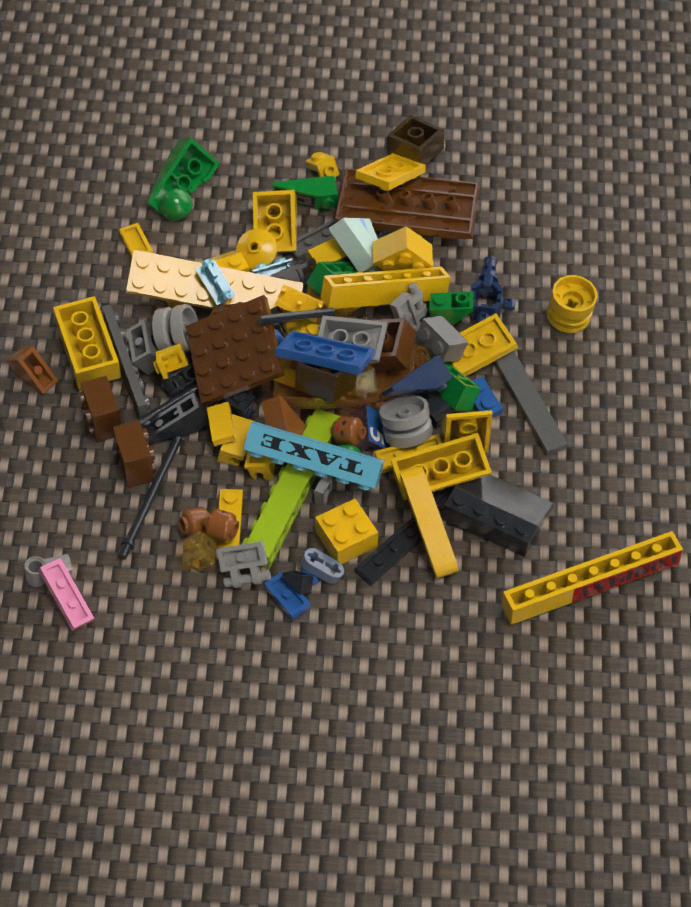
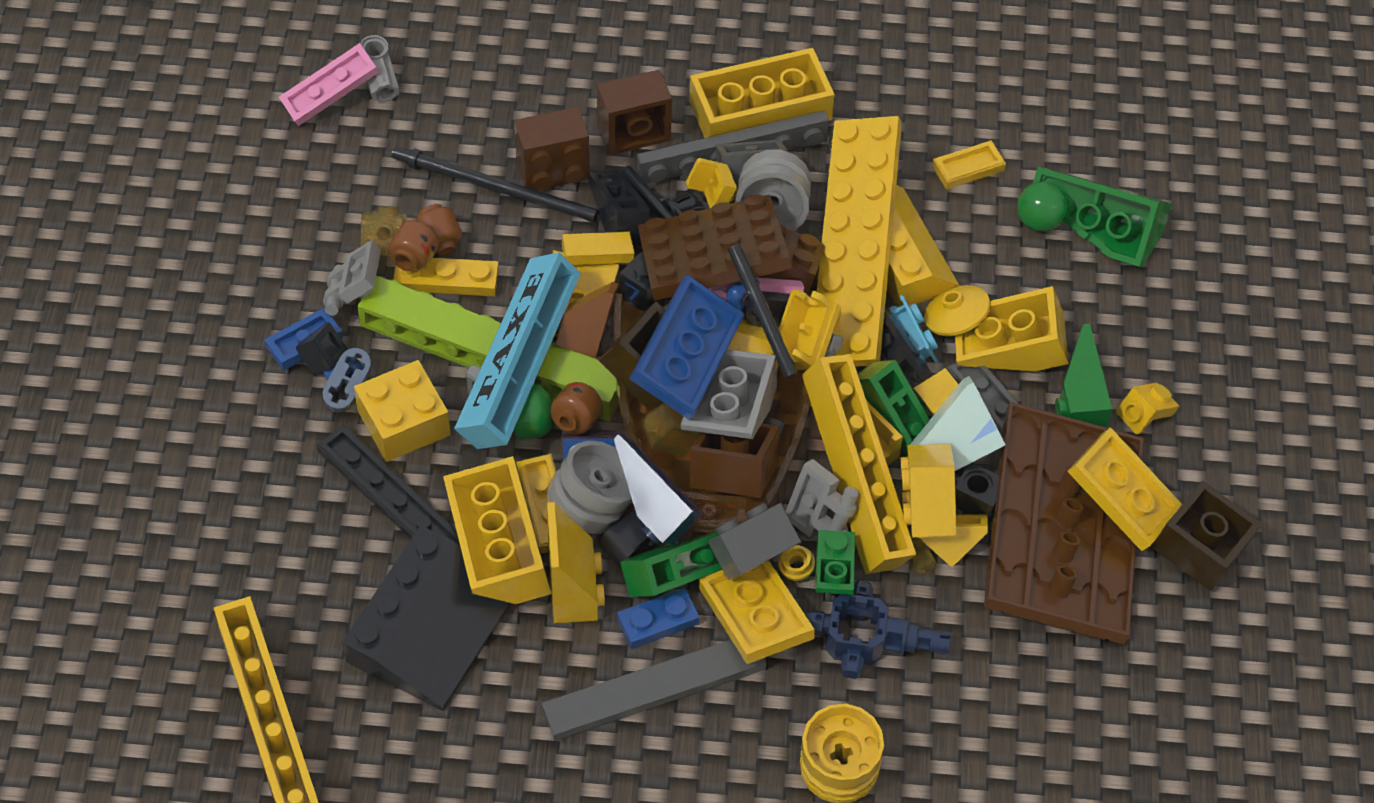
camera: 90 degrees right, 0 degrees up
dark orange slope [7,346,59,394] -> none
medium azure hinge [195,259,236,306] -> none
yellow beam [400,465,459,579] -> none

